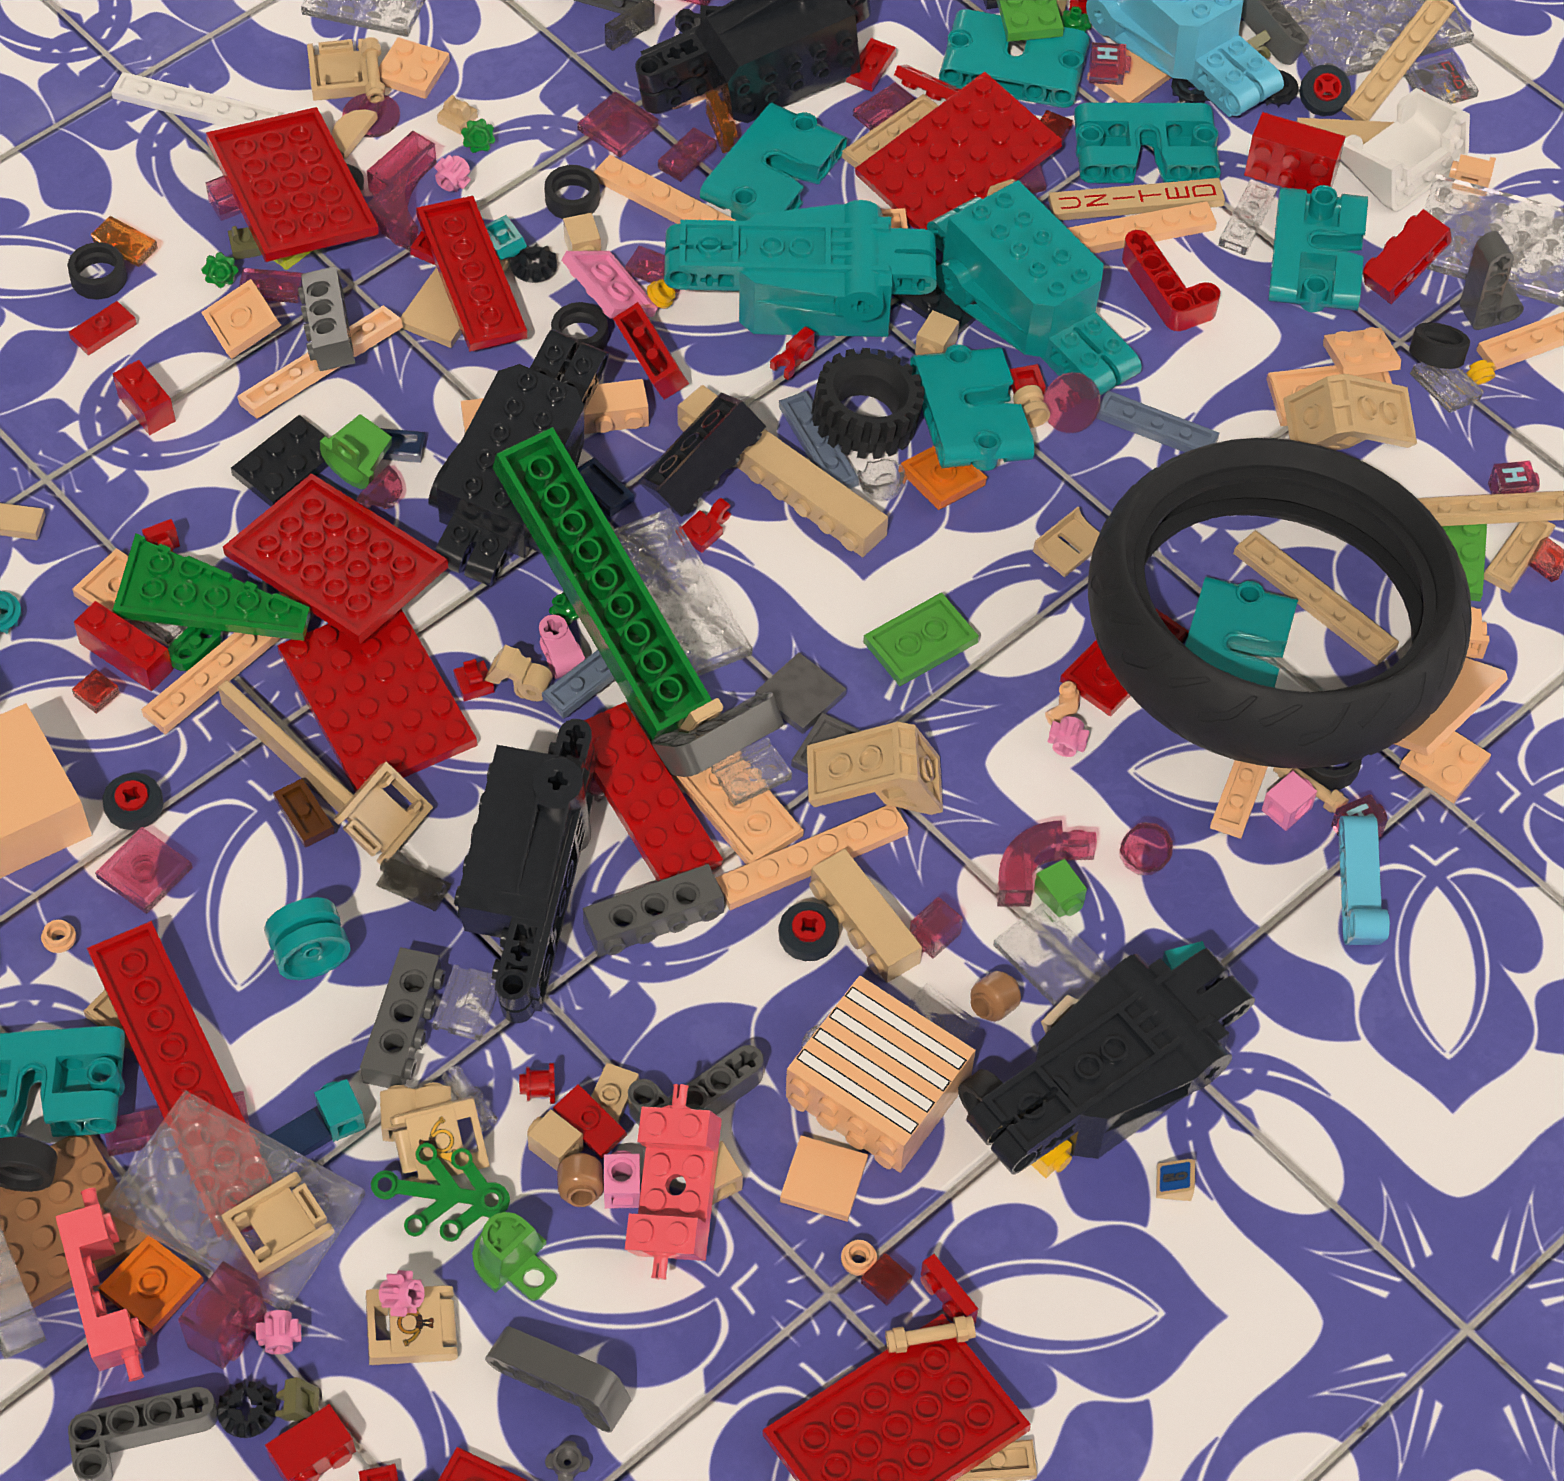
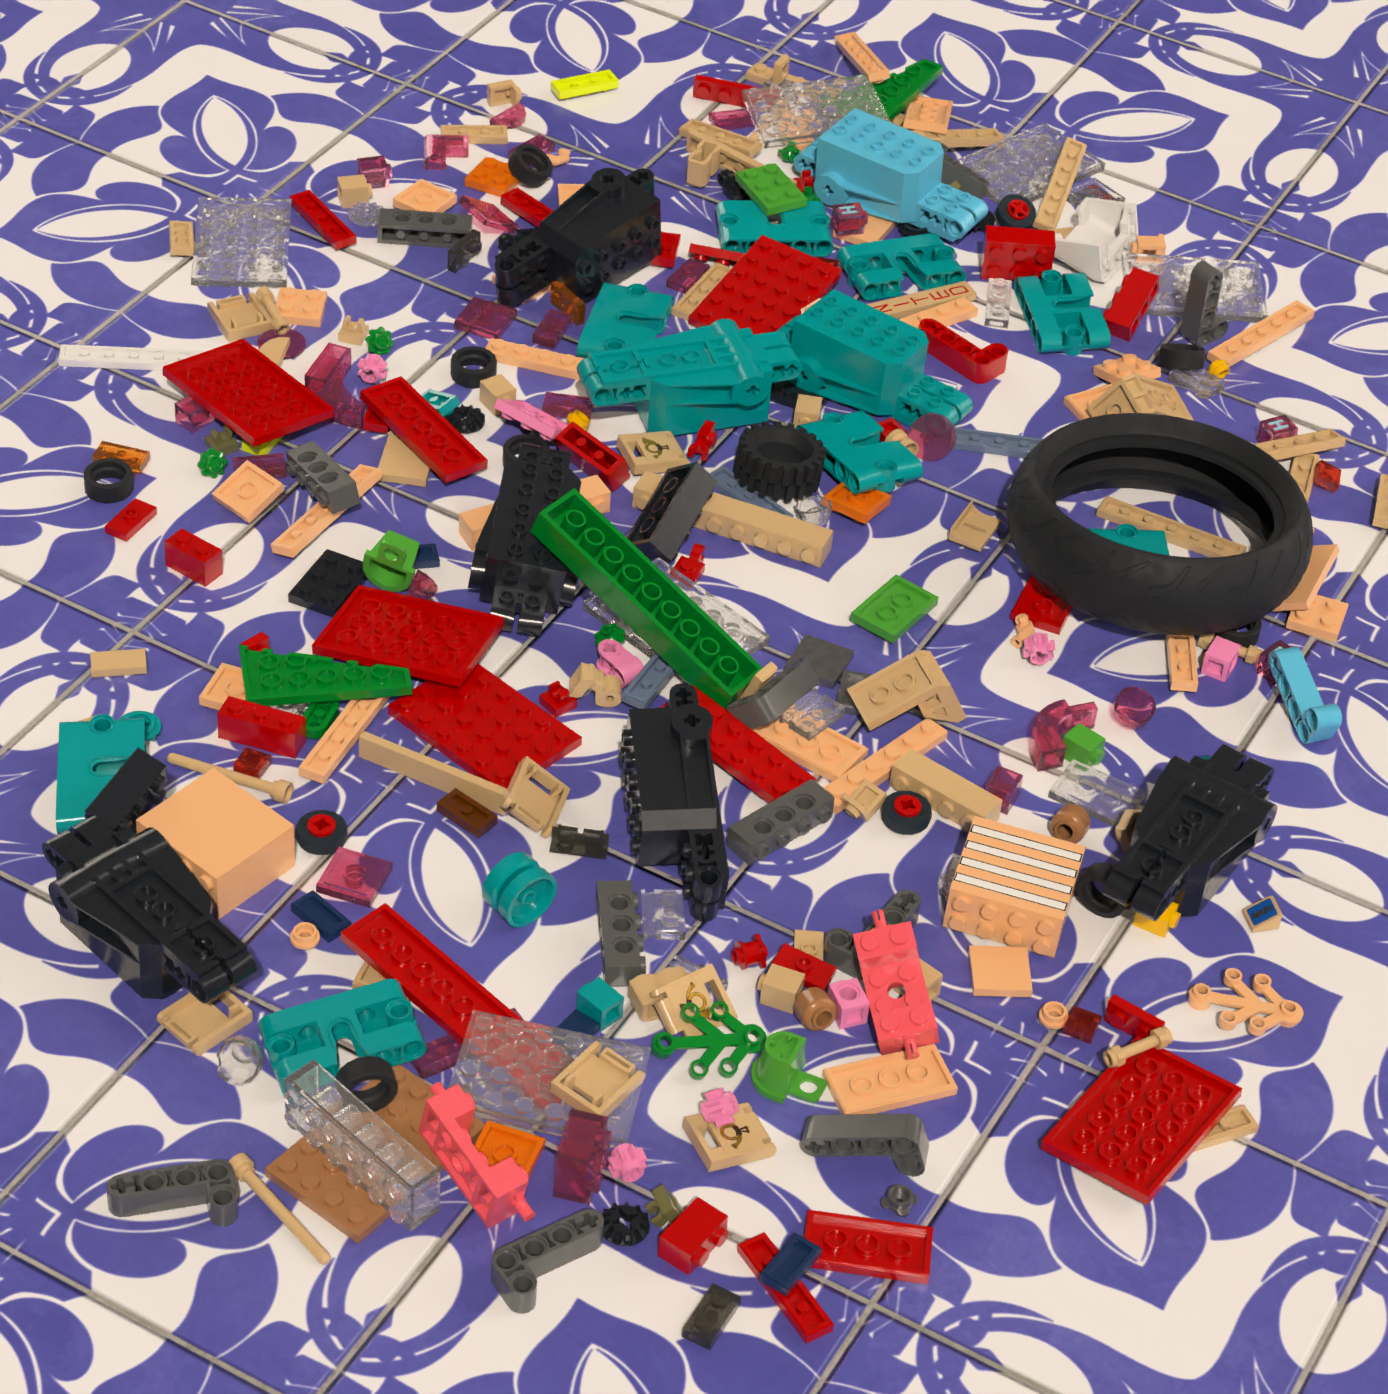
camera: 20 degrees left, 15 degrees down
none -> tan piece [167,753,294,804]
none -> dark blue tile [291,890,351,943]
none -> tan container [616,431,690,475]
none -> light nougat tile [822,1043,958,1114]
none -> tan bracket [841,779,887,822]
none -> light nougat plant [1187,968,1304,1036]

